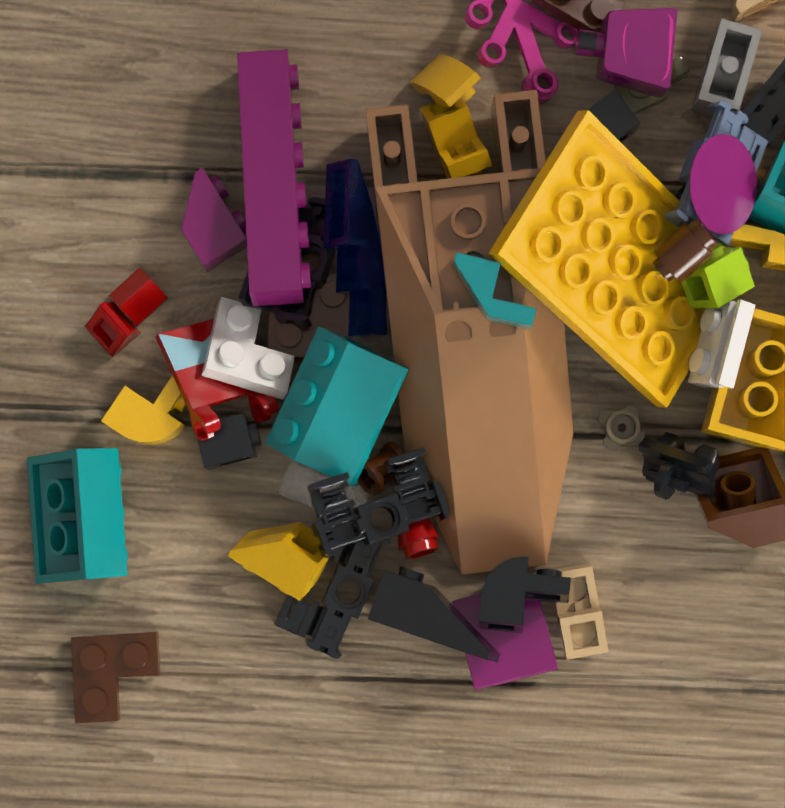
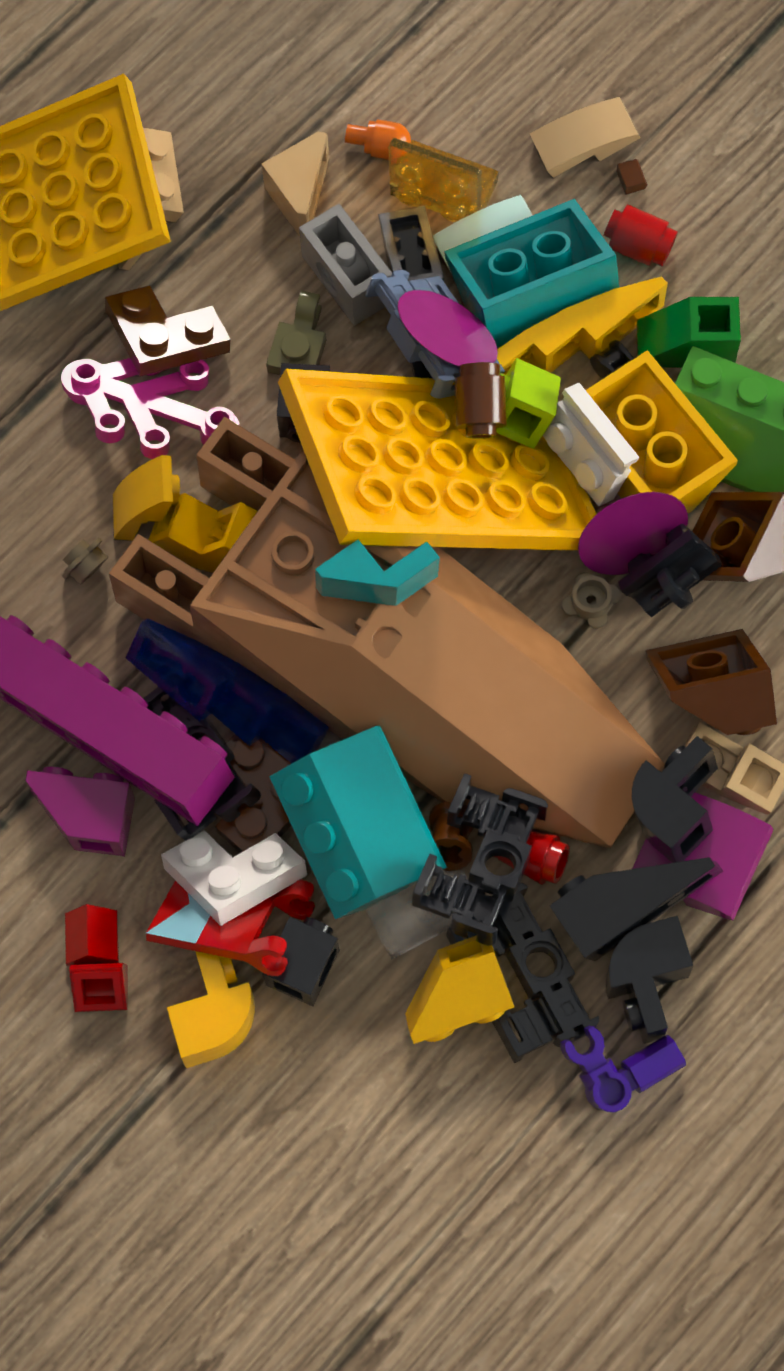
camera: 50 degrees left, 15 degrees down
teal slope [27,448,128,584] -> none
reddish brown plate [71,632,161,723] -> none
magenta torso [575,8,678,98] -> none
none -> dark tan plate [62,538,108,585]
none -> dark purple bar [560,1026,686,1112]
none -> magenta sticker [578,492,688,575]
none -> black brick [606,915,693,1044]
none -> reddish brown slope [645,629,777,735]

